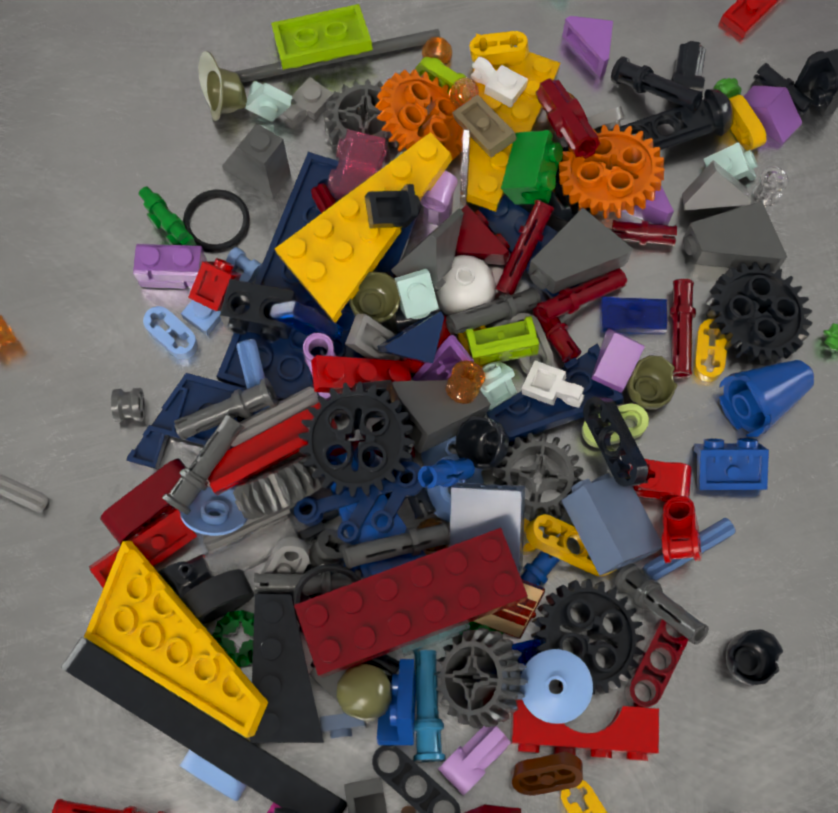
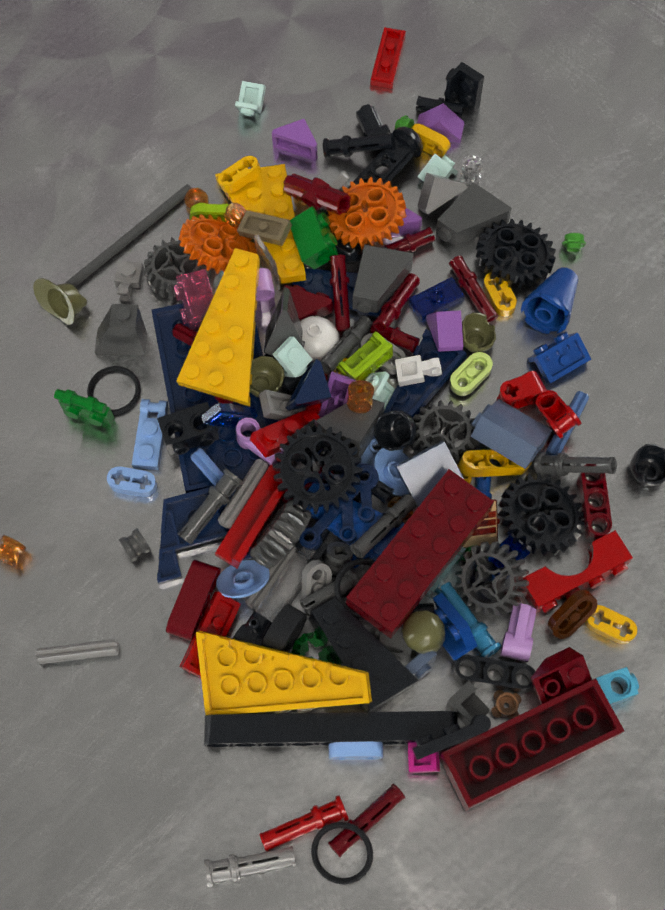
camera: 30 degrees left, 5 degrees down
medium lavender brick [133,244,207,289] -> none
dark grey pin [162,414,244,515] -> none
red bracket [188,258,241,311] -> none
light aqua bracket [245,81,292,122] -> none
lime plate [271,4,373,70] -> none
black bracket [364,184,420,229] -> none
blue pin [418,458,475,489] -> none
white plate [471,57,528,108] -> none
light blue dish [520,649,593,724] -> none
black beam [583,397,648,487] -> none

